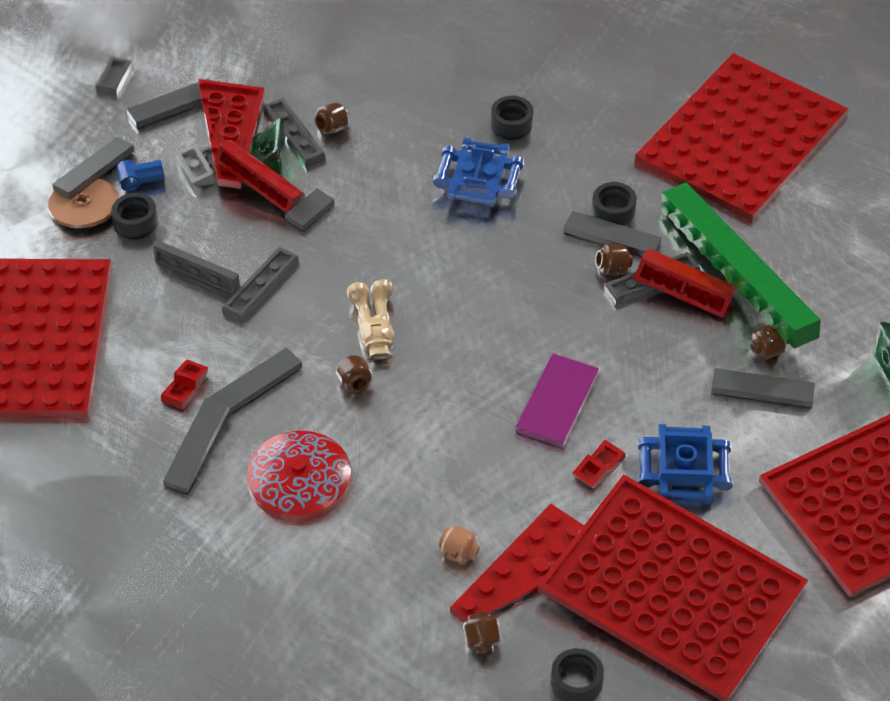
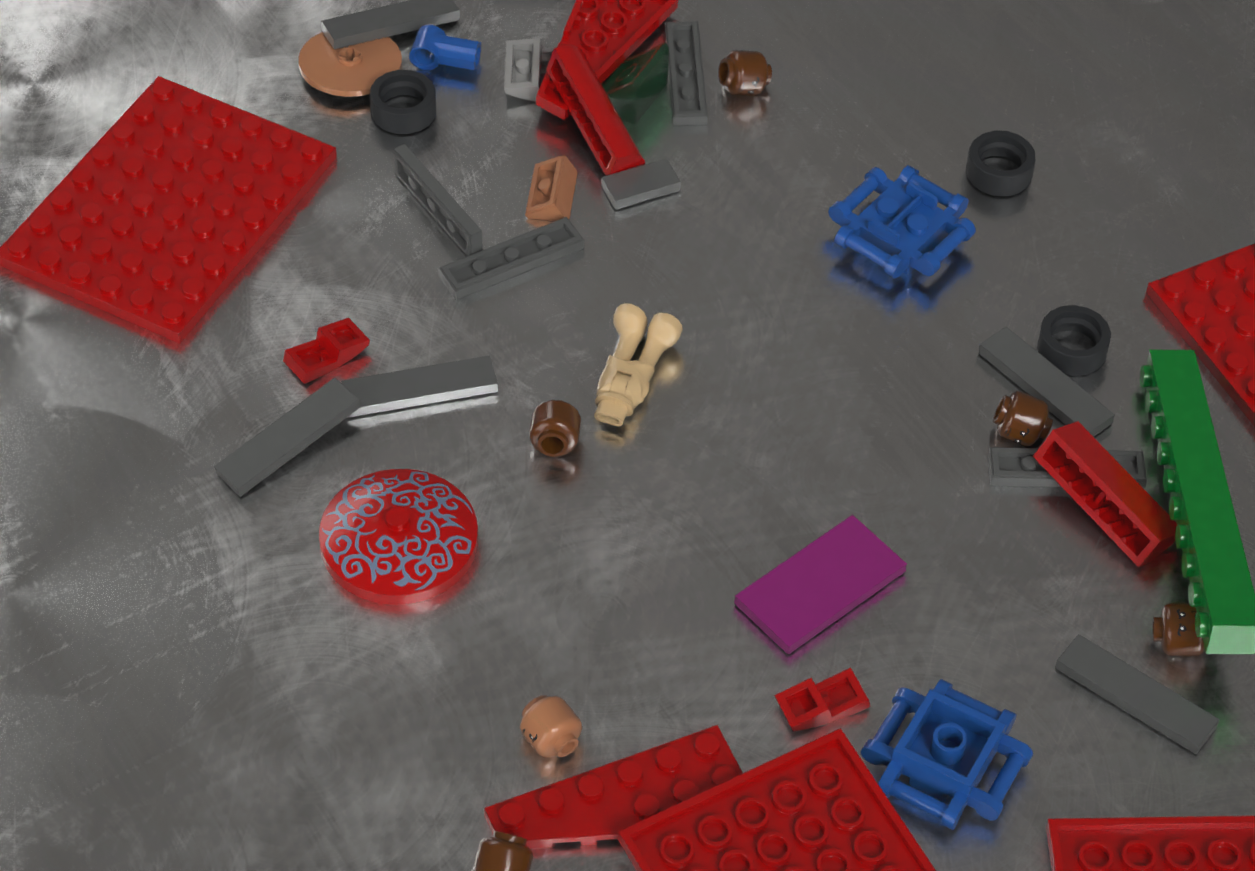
camera: 25 degrees right, 0 degrees up
none -> nougat slope [525,155,577,221]

